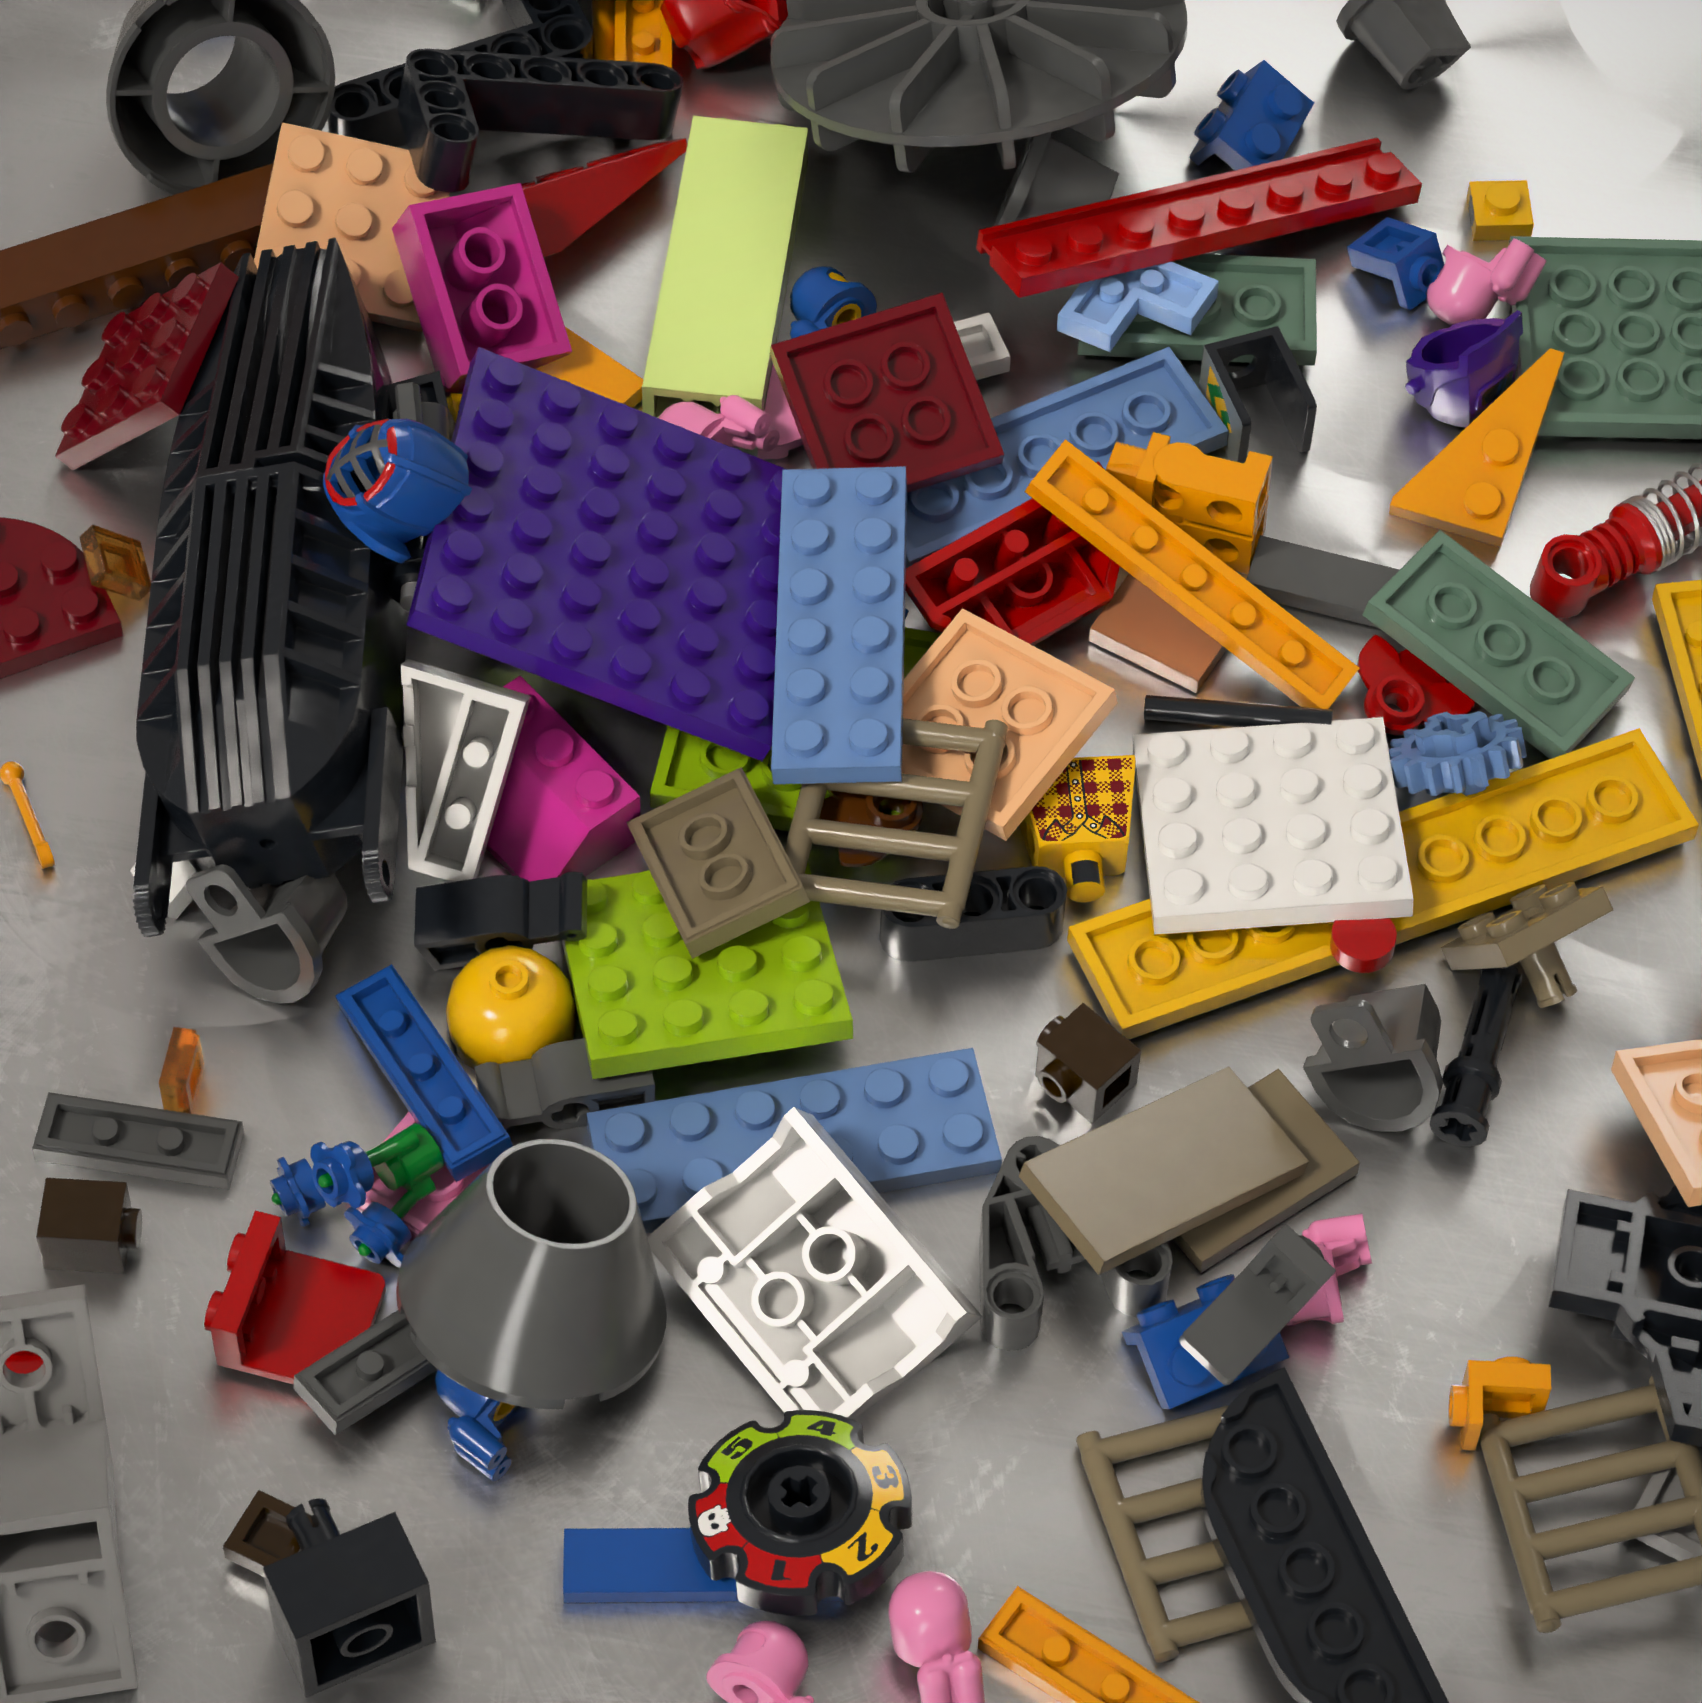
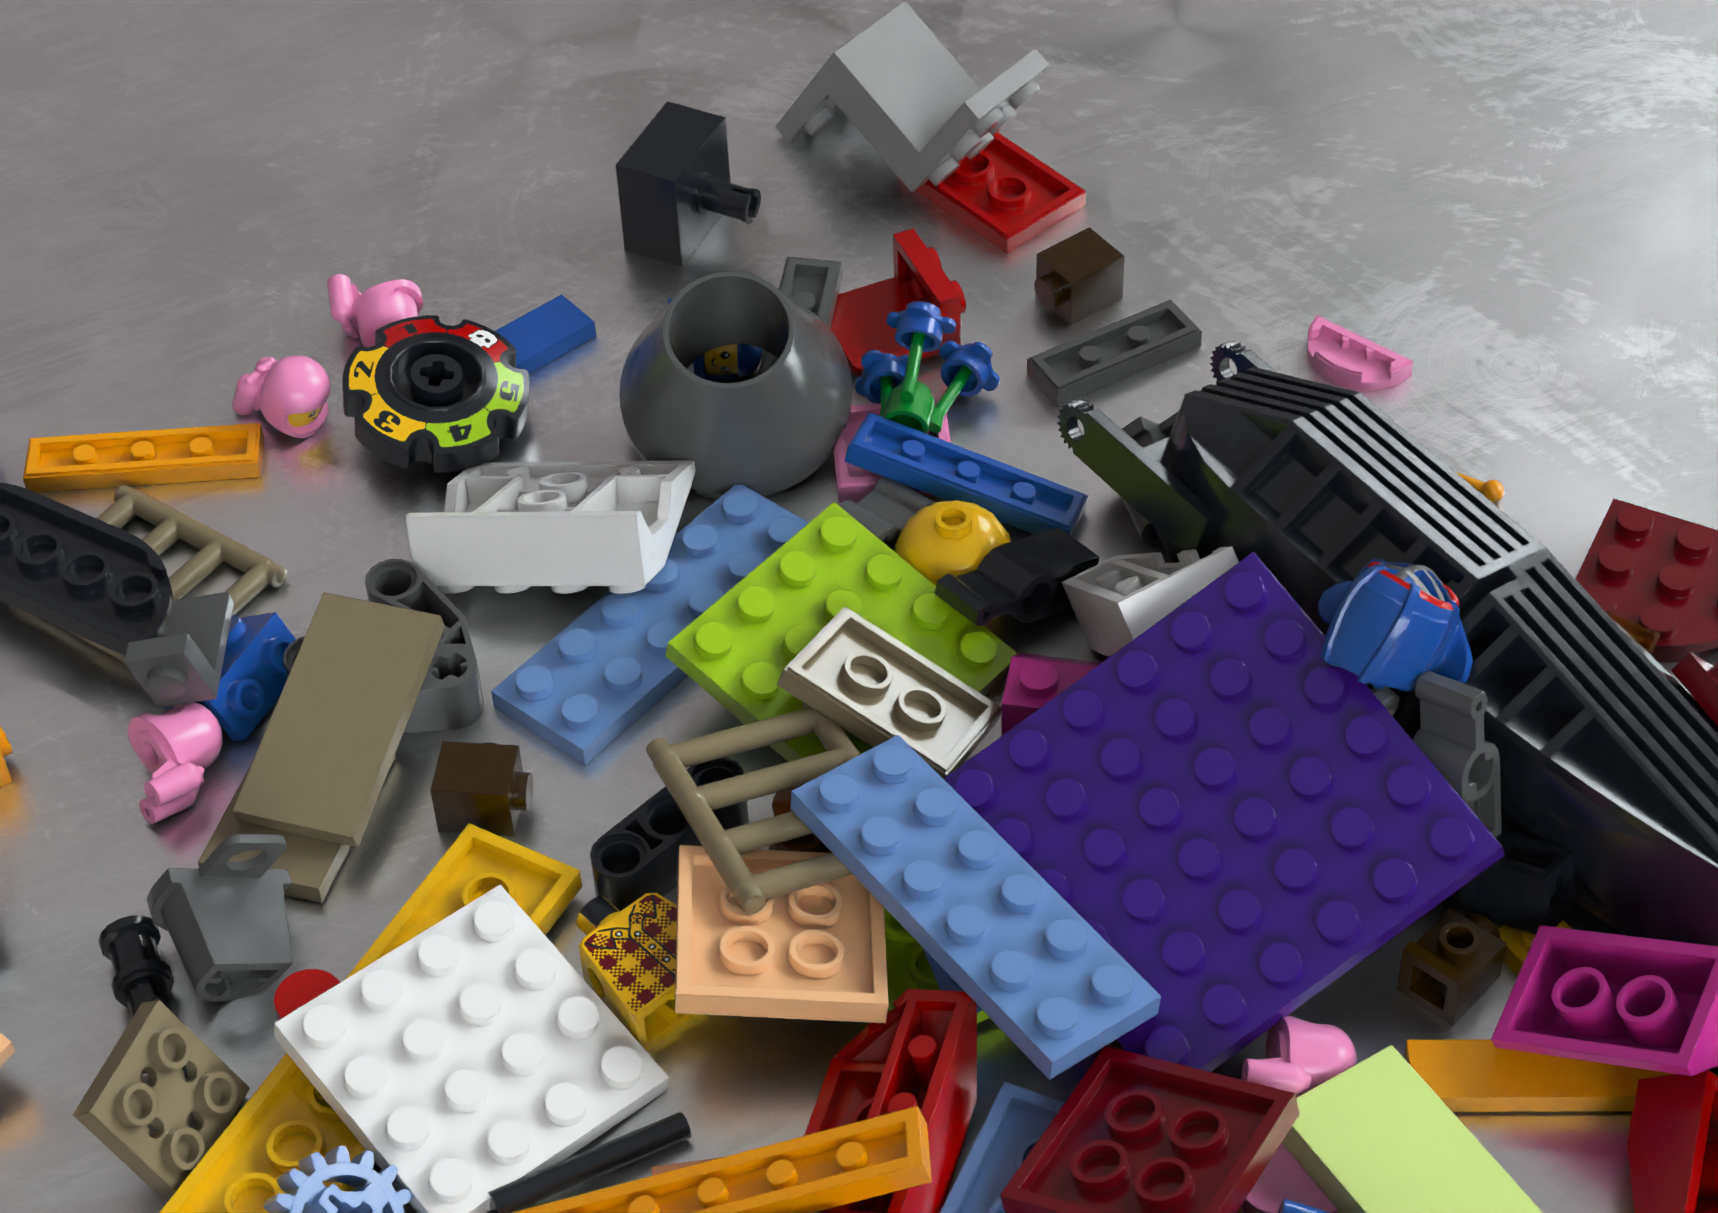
camera: 145 degrees right, 10 degrees down
clear orange tile [159,1027,204,1114] -> none
dark brown plate [223,1490,315,1577] -> none

